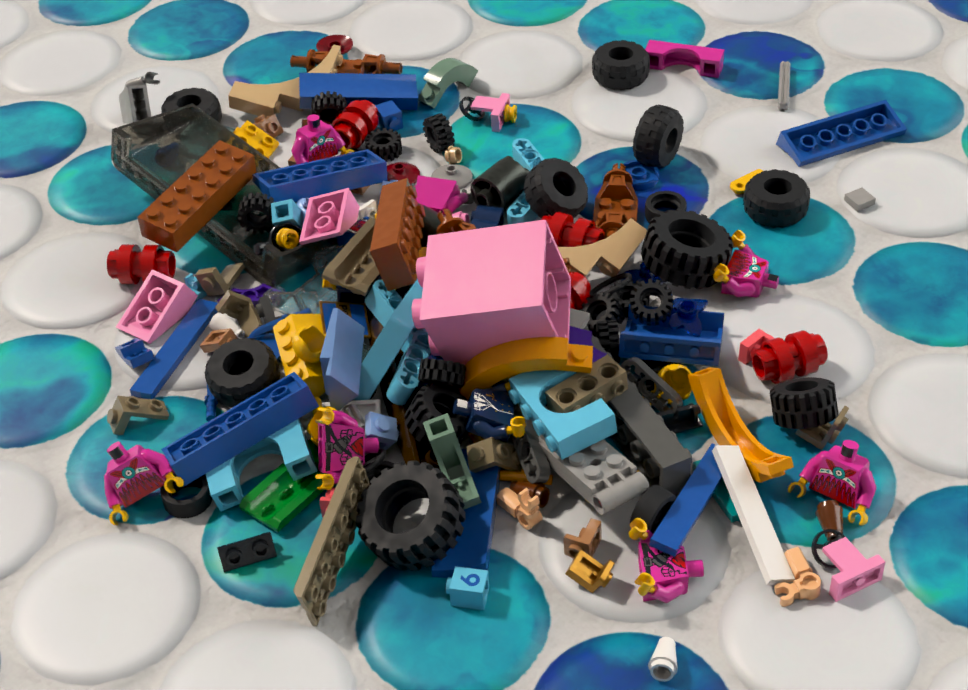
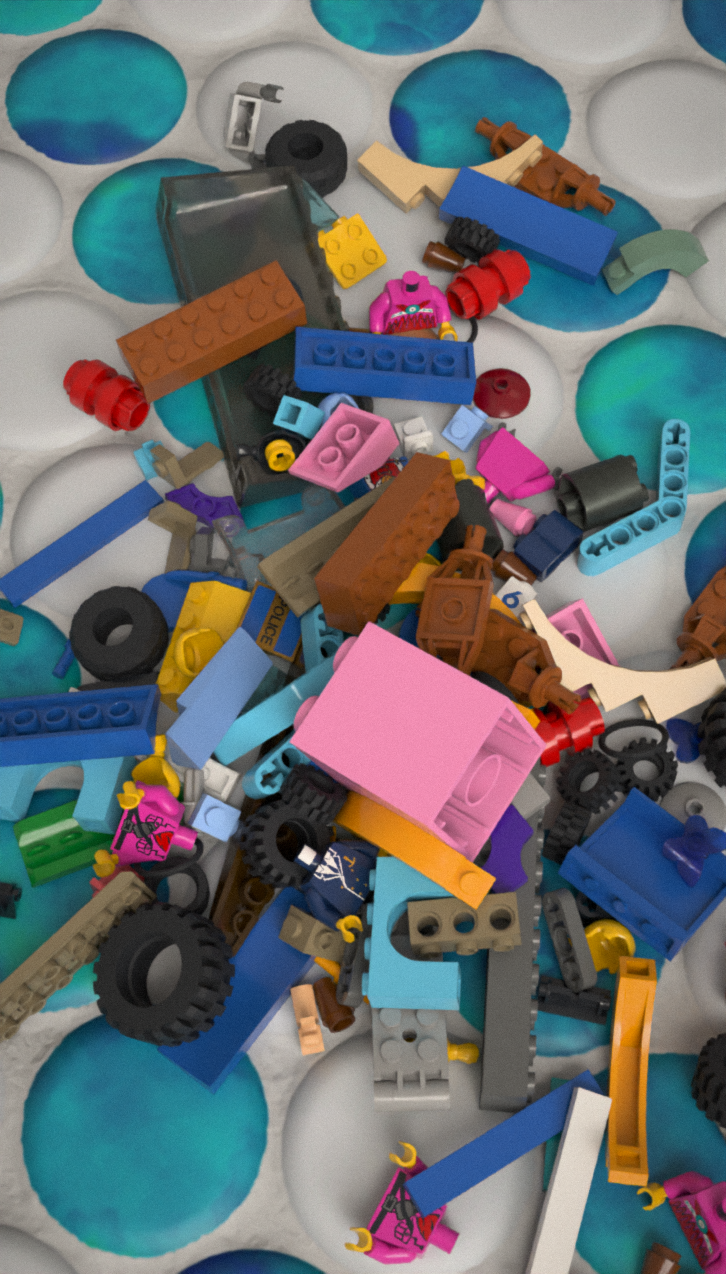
camera: 30 degrees right, 20 degrees up
blue slope [115,338,155,369] -> none
bright pink slope [116,270,198,344] -> none
medium nougat bracket [199,328,237,353] -> none
white cone [209,313,245,339] -> none
medium nougat bracket [253,114,283,138] -> none
dark red dish [316,35,353,55] -> none
black tyre [365,128,402,162] -> none
blue brick [375,100,403,131] -> none
black tyre [423,113,455,153] -> none
sand green arch [423,413,481,510] -> none
light grey dish [431,164,473,189] -> none
tan plate [445,145,462,164] -> none
medium azure brick [446,566,489,610] -> none
bright pink piece [459,93,510,132] -> none
yellow bush [504,104,517,123] -> none
black tyre [524,158,588,219] -> none
red piece [541,212,605,247] -> none
medium nougat bracket [563,518,602,559] -> none
pearl gold bracket [565,550,615,593] -> none
black tyre [630,279,673,326] -> none
black tyre [630,485,676,534] -> none

